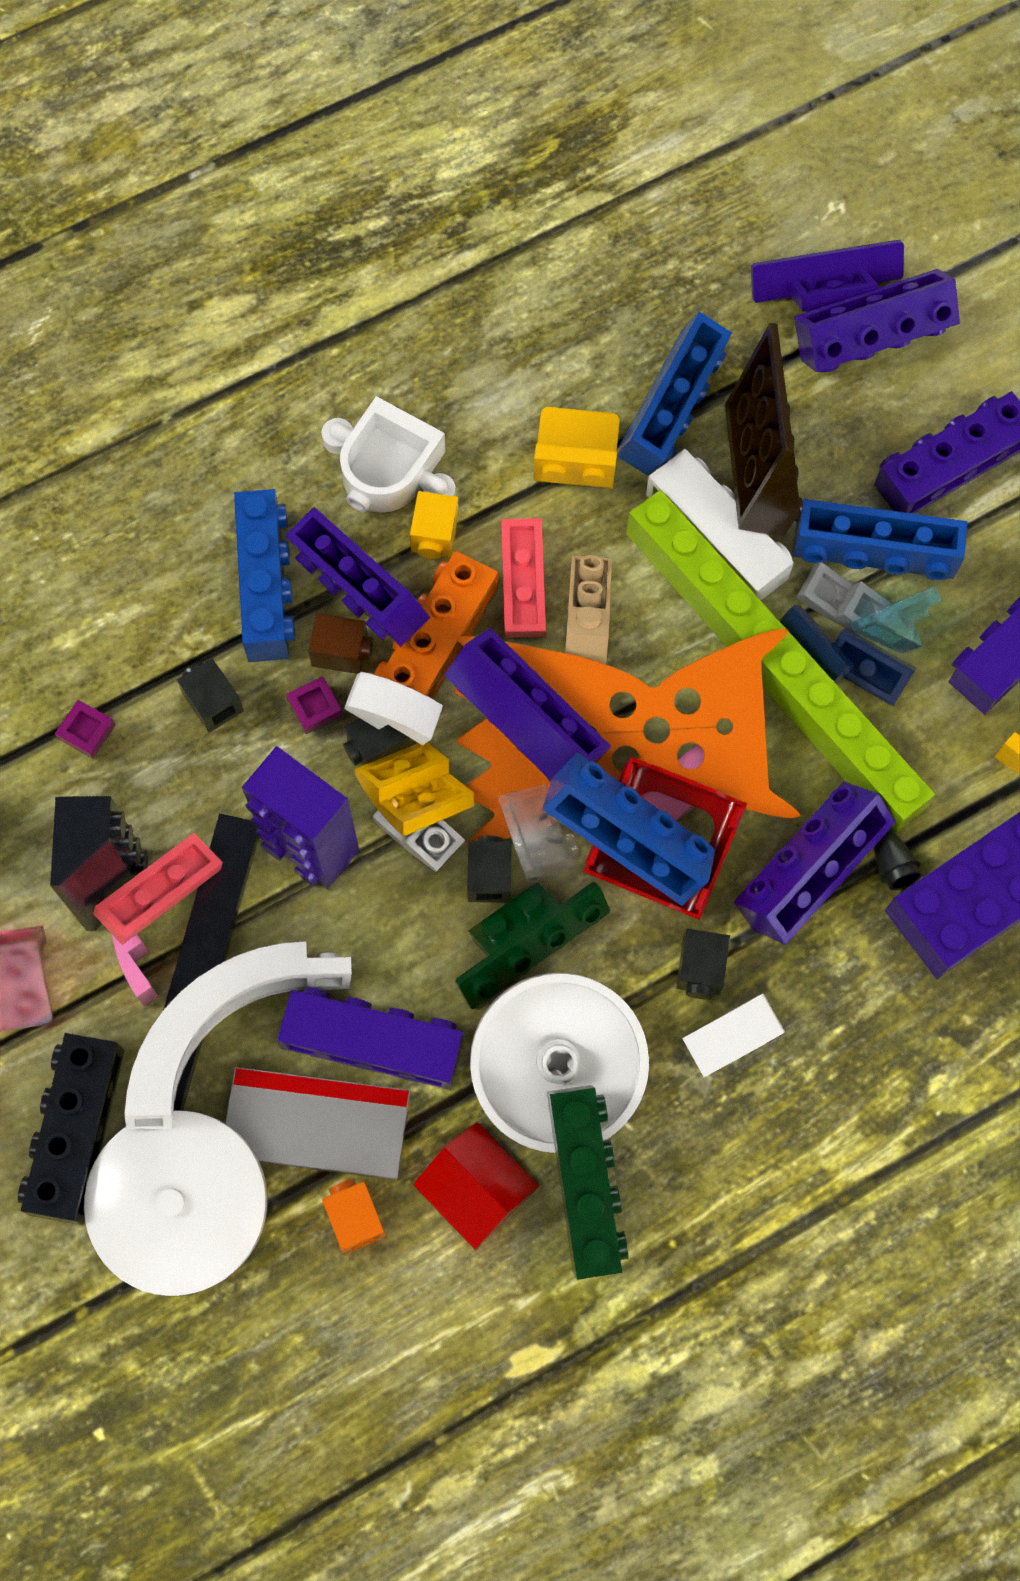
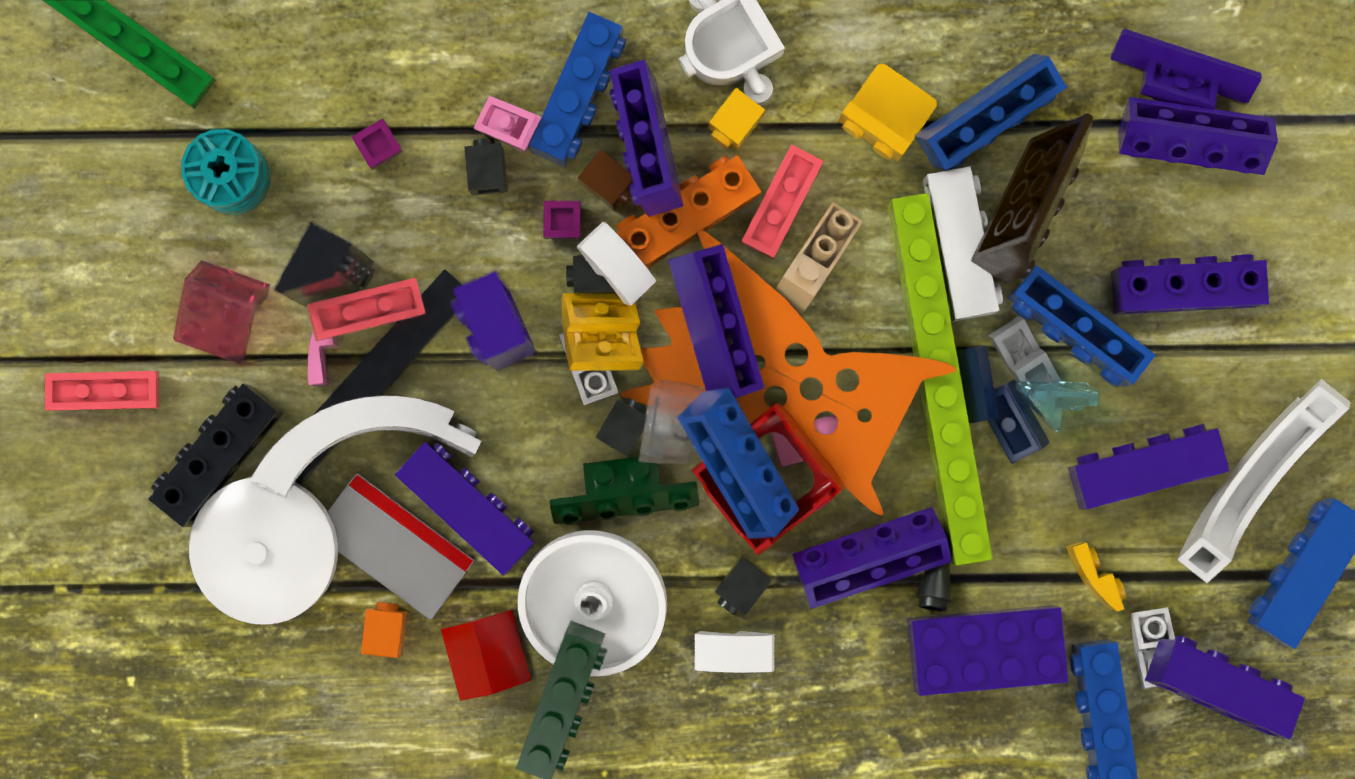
camera: 25 degrees right, 15 degrees up
none -> bright pink slope [474,96,541,154]

